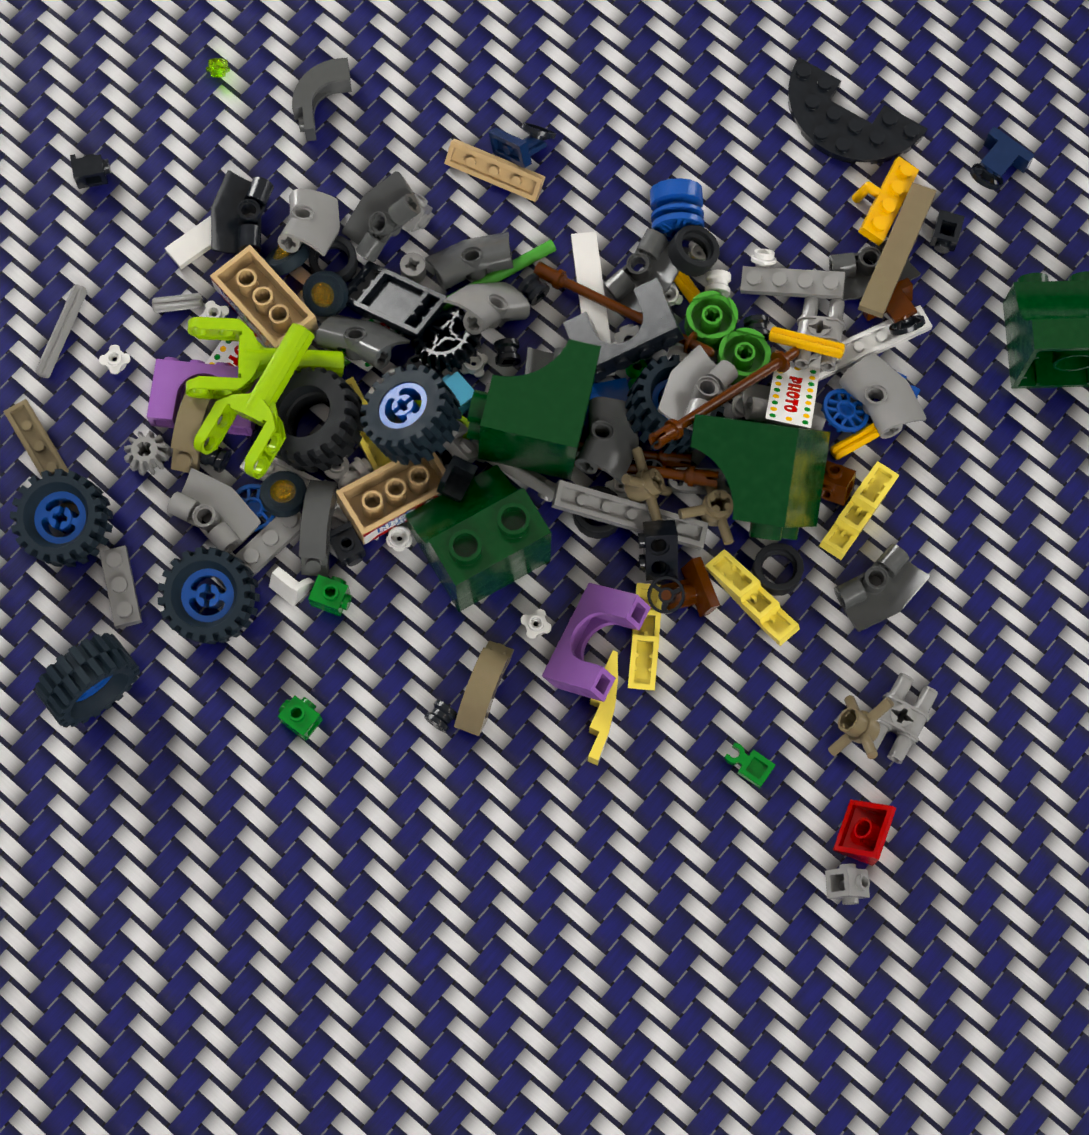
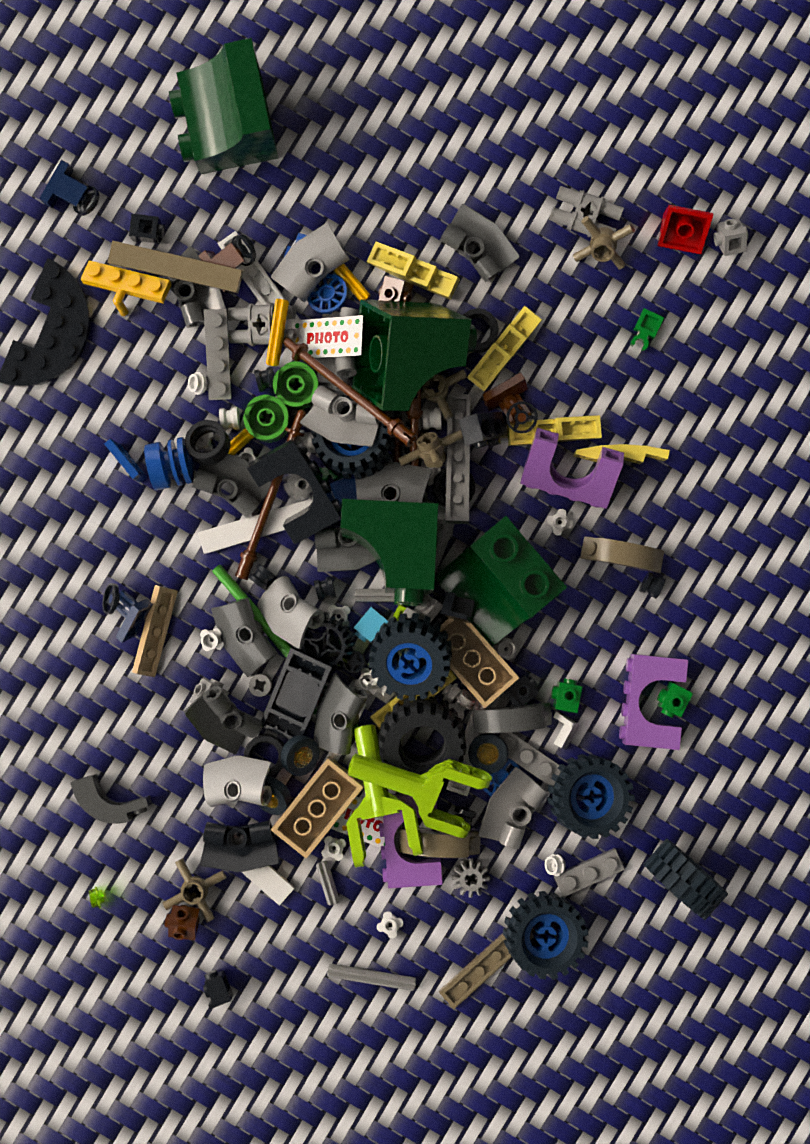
camera: 95 degrees left, 15 degrees up
none -> blue tile [104,439,147,483]
none -> dark tan bar [163,858,227,922]
none -> reddish brown brick [165,905,200,940]
none -> white plate [200,628,224,651]
none -> white wheel [422,407,441,430]
none -> white plate [545,854,565,876]
none -> medium lavender arch [619,654,688,750]

